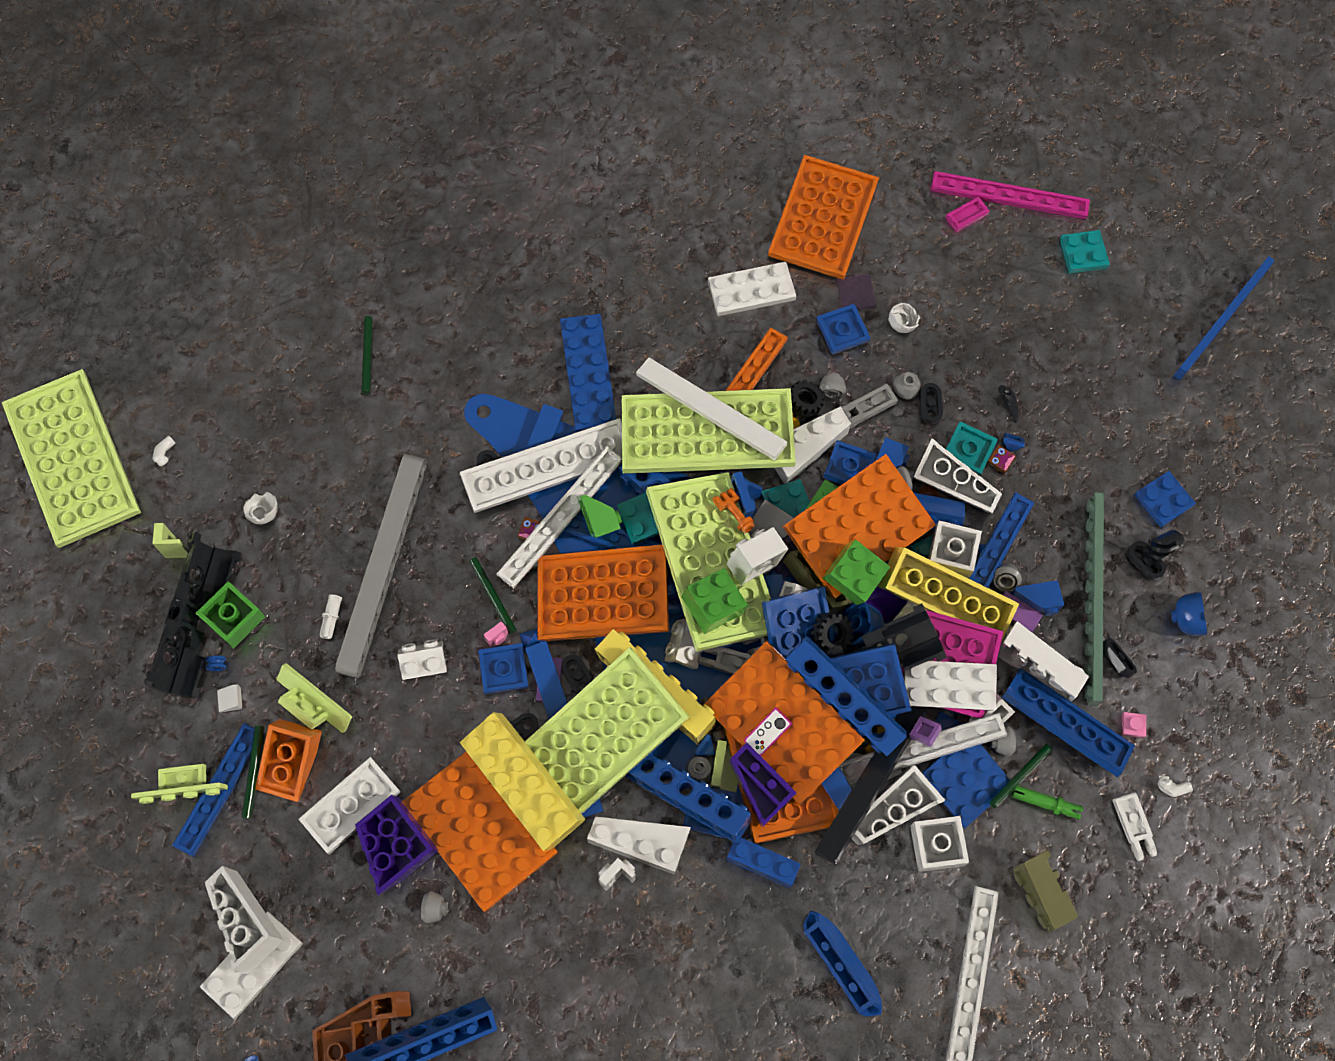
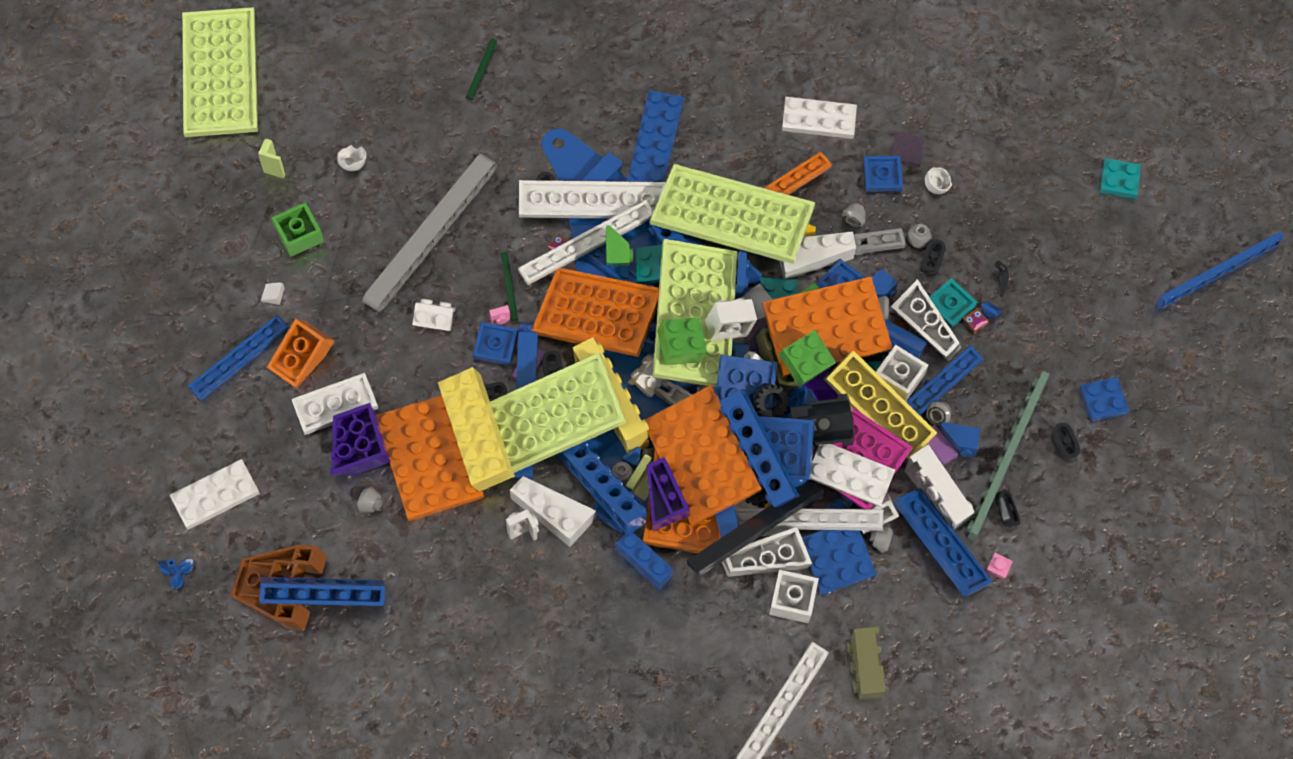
camera: 20 degrees right, 5 degrees down
yellowish green bracket [131,764,228,804] -> none
black piece [144,532,241,699] -> none
white arm [152,435,176,466] -> none
blue bush [205,656,226,672] -> none
white wedge [205,866,284,974] -> none
dark green bar [242,726,264,818] -> none
yellowish green bracket [277,663,352,733] -> none
white axle [319,595,342,639] -> none
white tile [636,358,787,461] -> none
orange hinge [713,488,755,533] -> none
white tile [744,707,793,756] -> none
orange plate [768,155,879,280] -> none
black tyre [791,380,825,420] -> none
blue brick [803,910,882,1017] -> none
medium lavender plate [909,716,942,747] -> none
dark pink tile [930,171,1090,220] -> none
dark pink tile [945,196,990,232] -> none
dark green bar [989,744,1052,808] -> none
bright green pin [1012,785,1083,820] -> none
white hinge [1112,792,1157,861] -> none
black arm [1149,530,1184,560] -> none
white arm [1158,776,1193,797] -> none
blue cylinder [1171,592,1207,636] -> none

